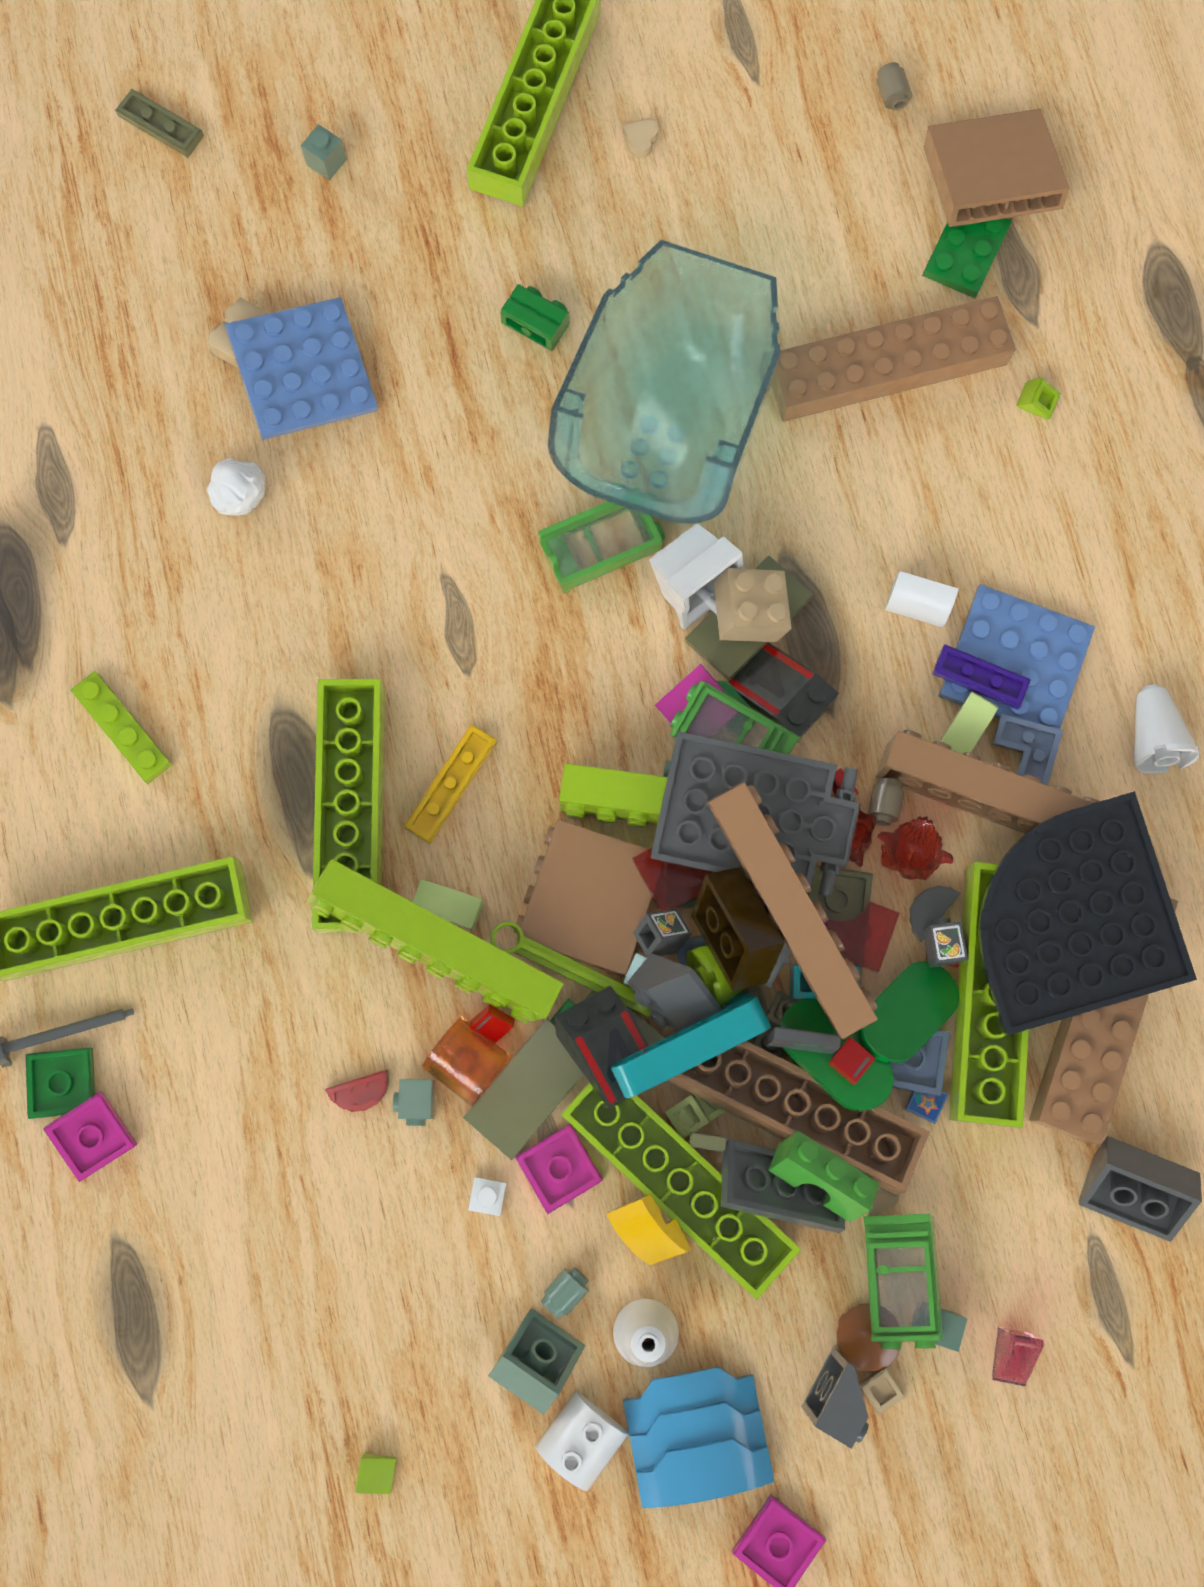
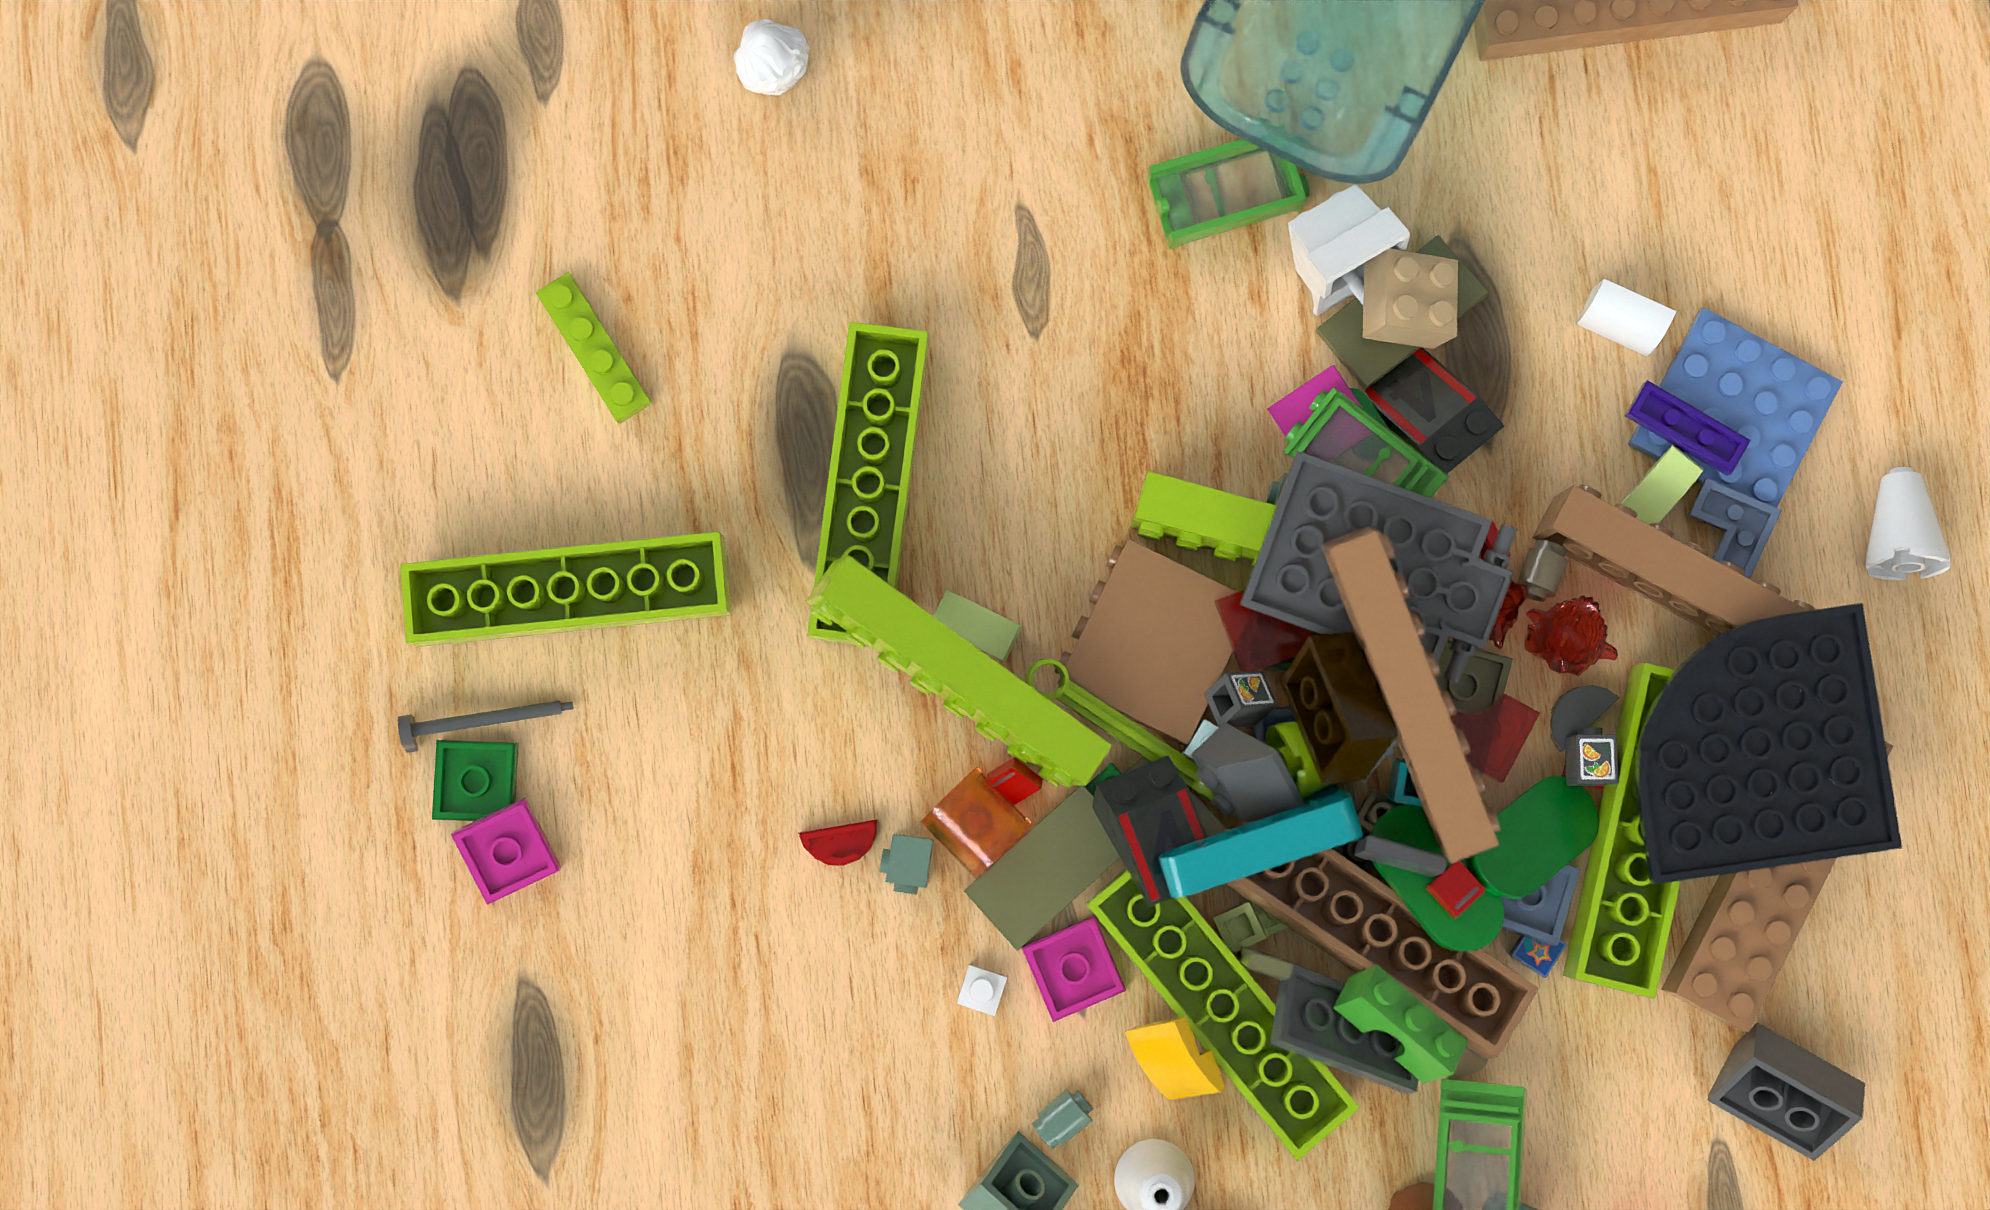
camera: 10 degrees right, 5 degrees up
yellow tile [403,724,497,844] -> none
lime slope [1016,378,1061,420] -> none

